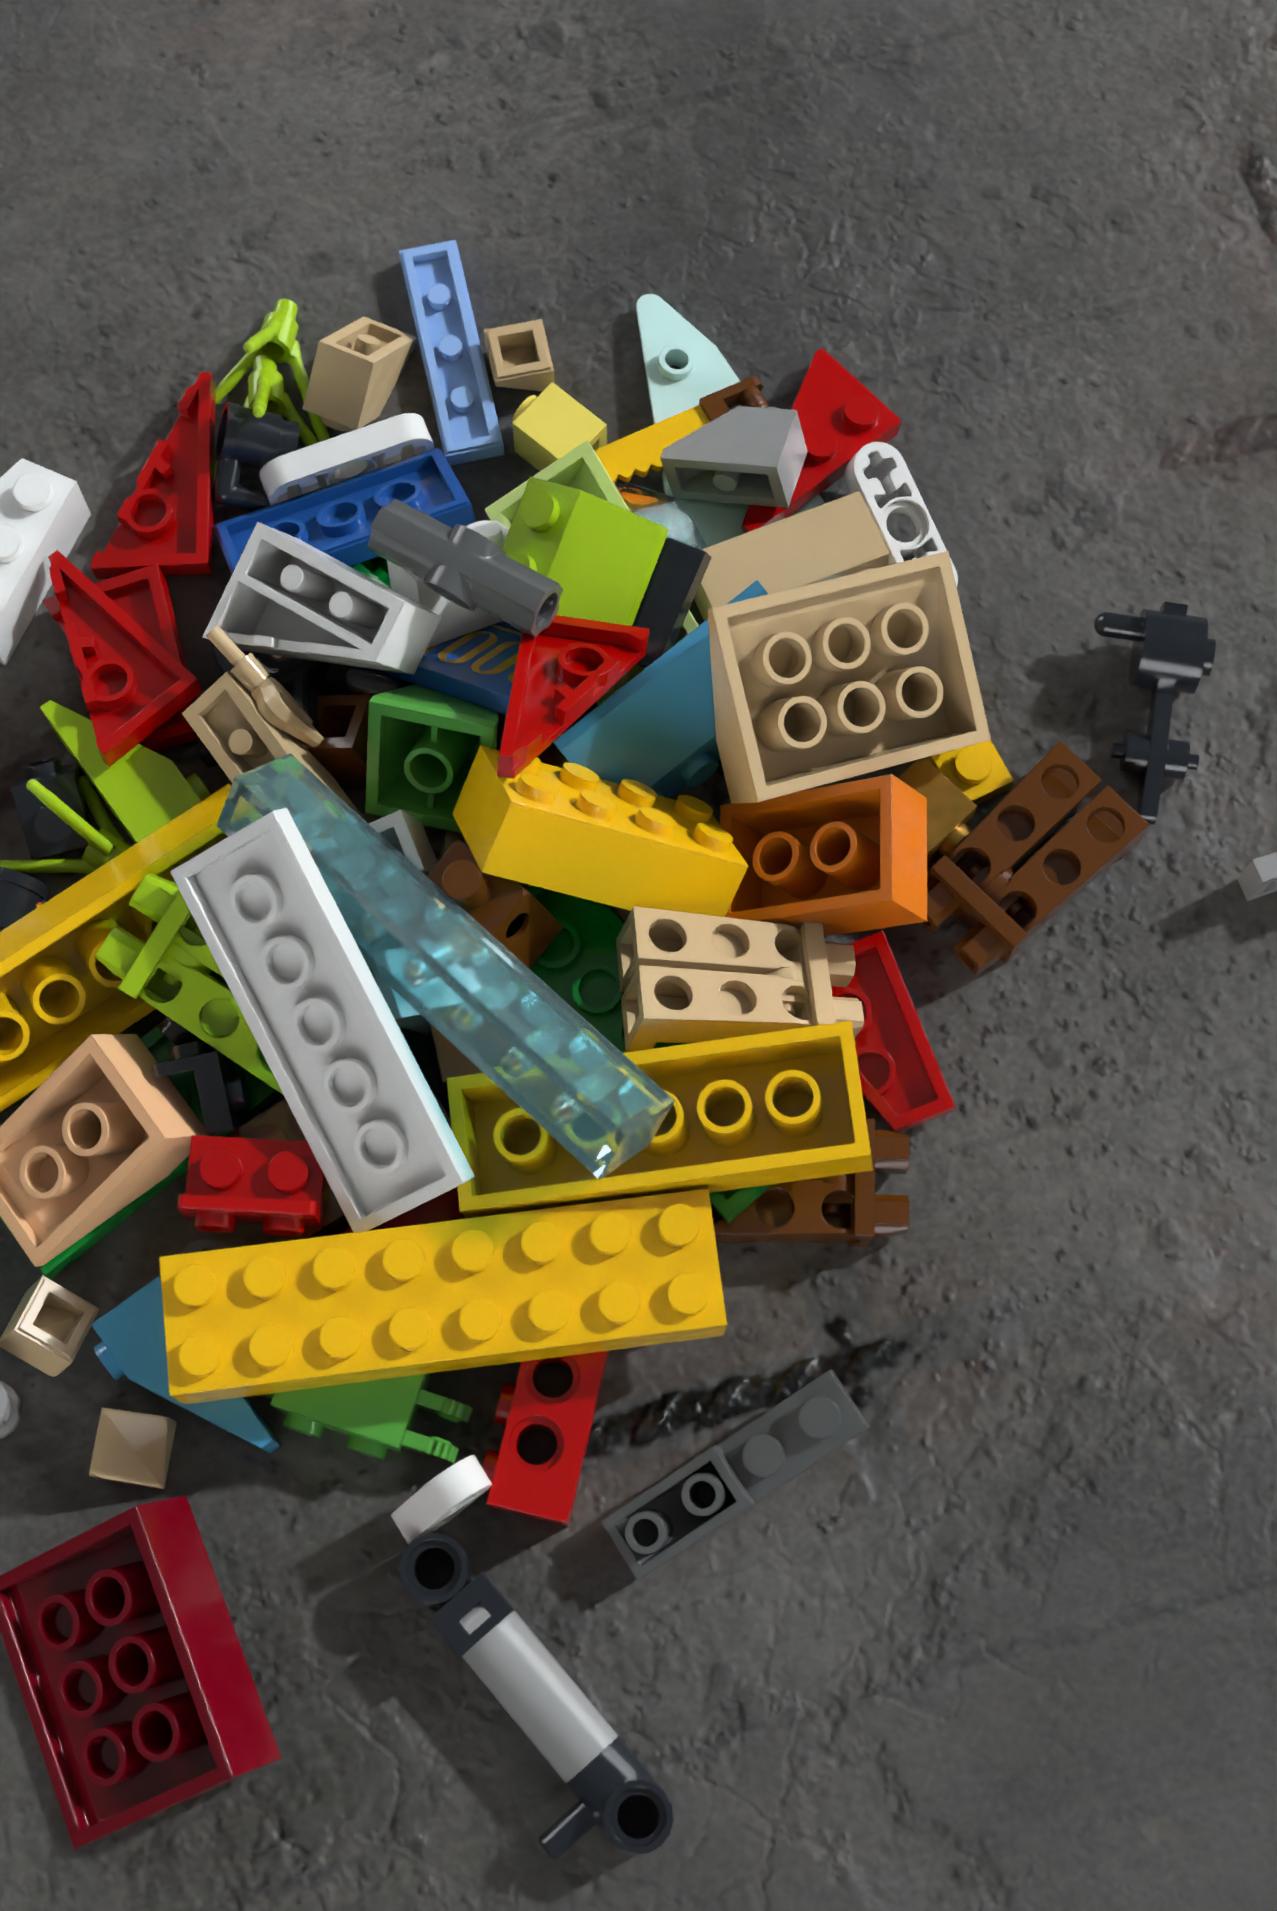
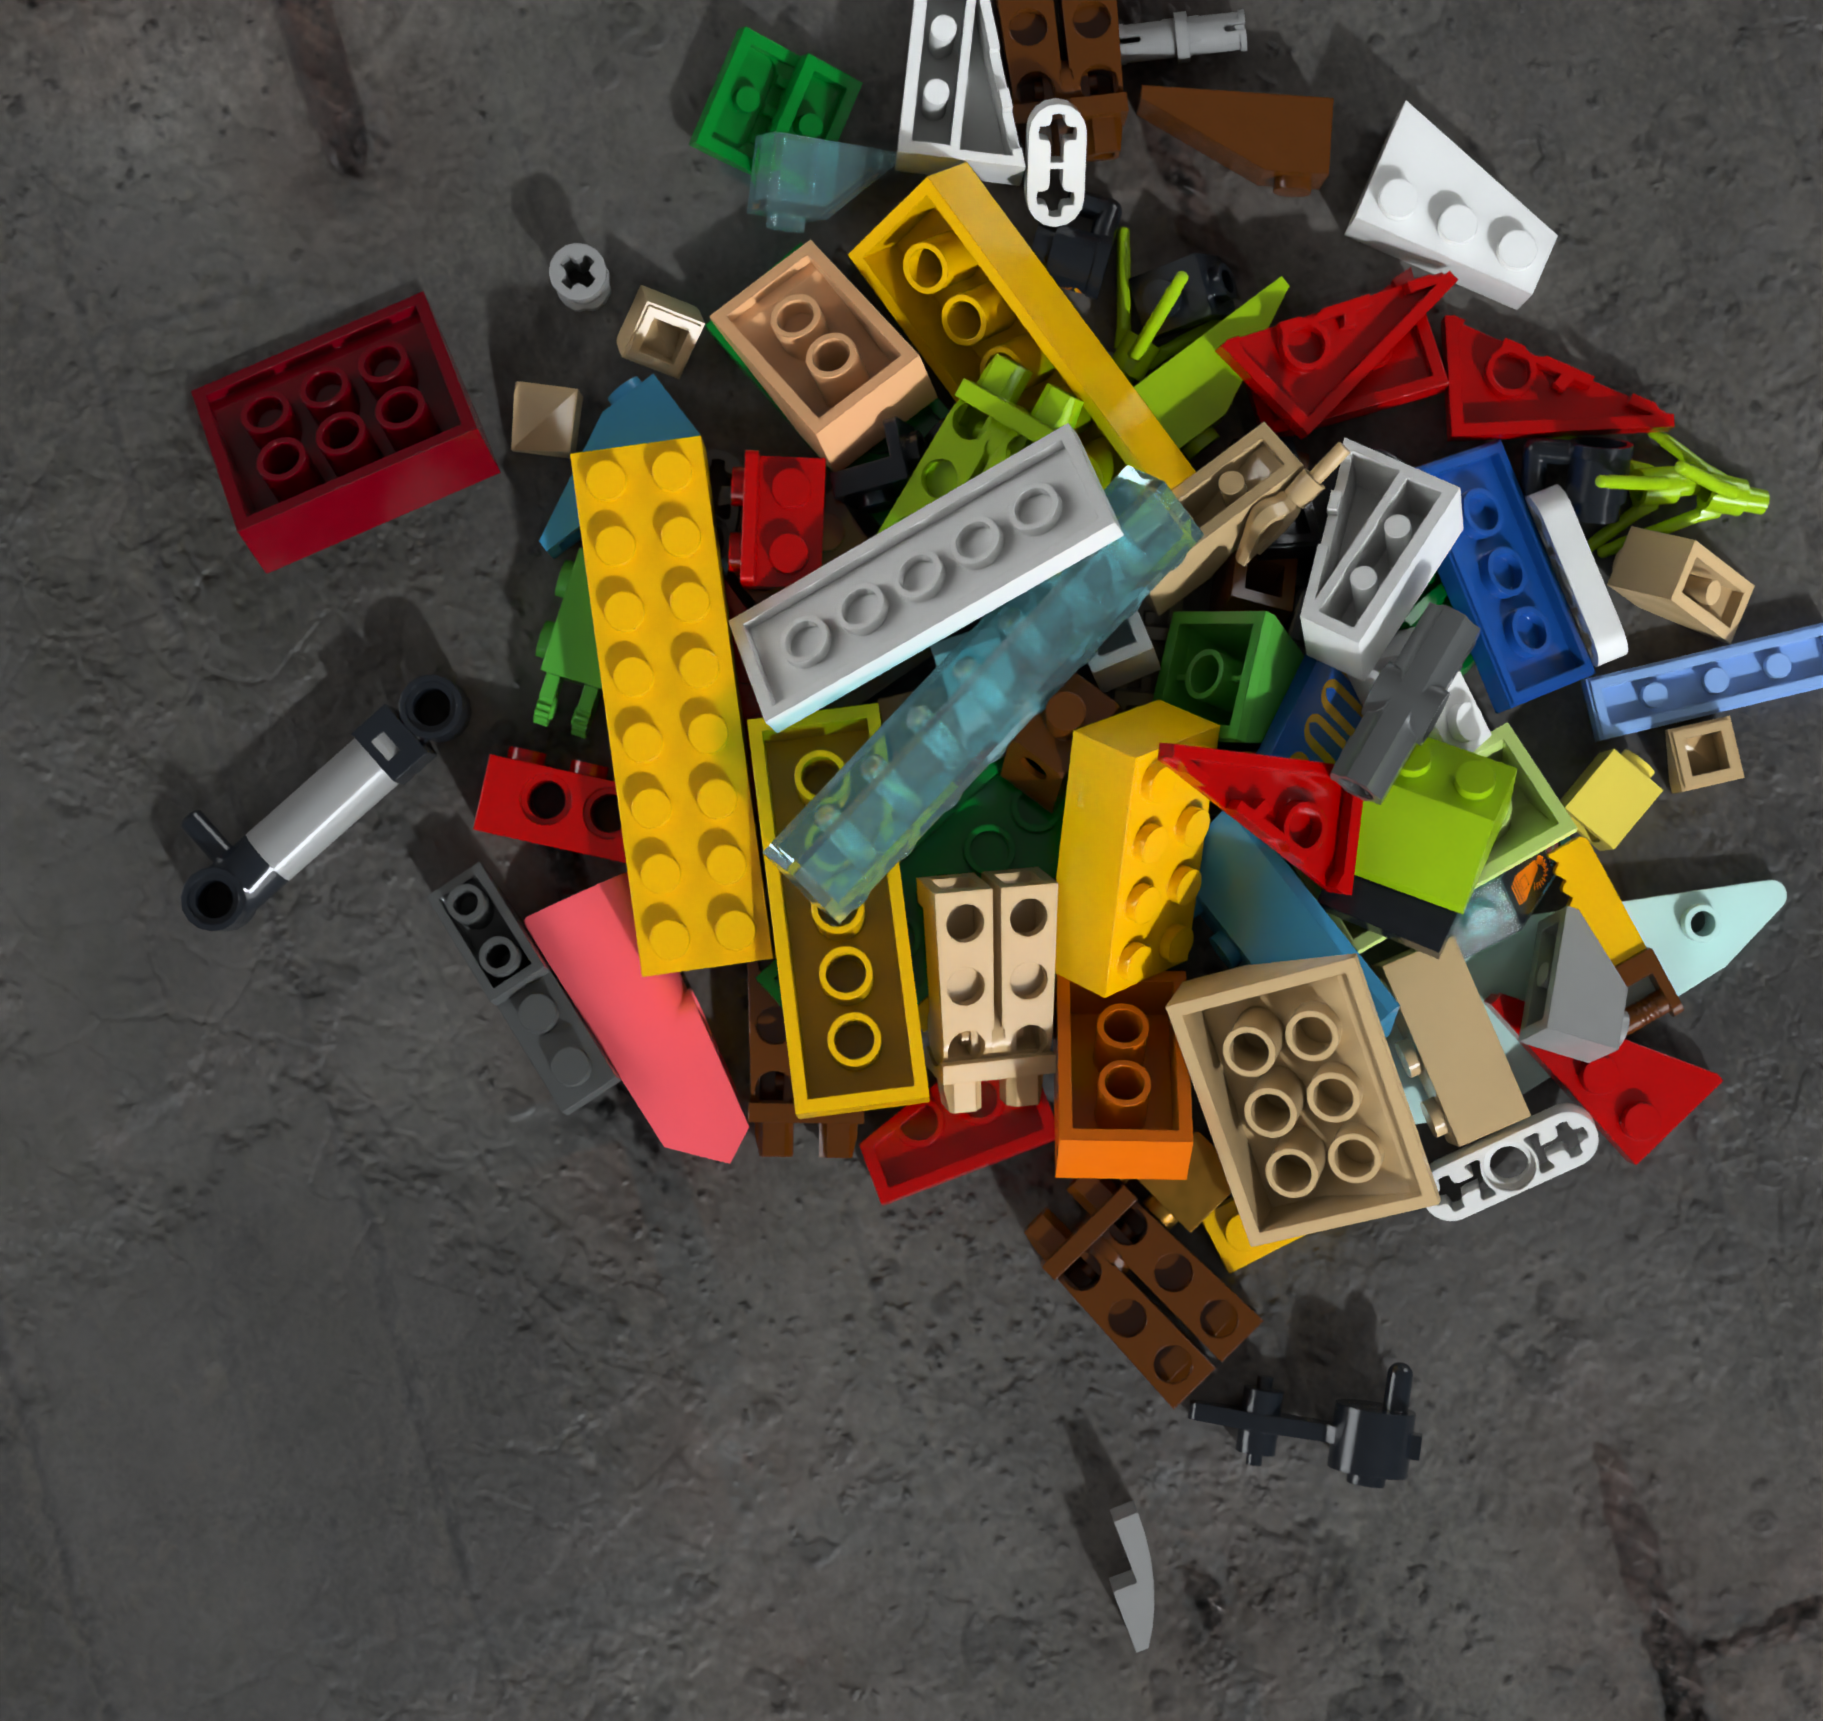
camera: 85 degrees right, 15 degrees up
white beam [391,1455,492,1545] -> none
none -> coral panel [524,872,750,1164]

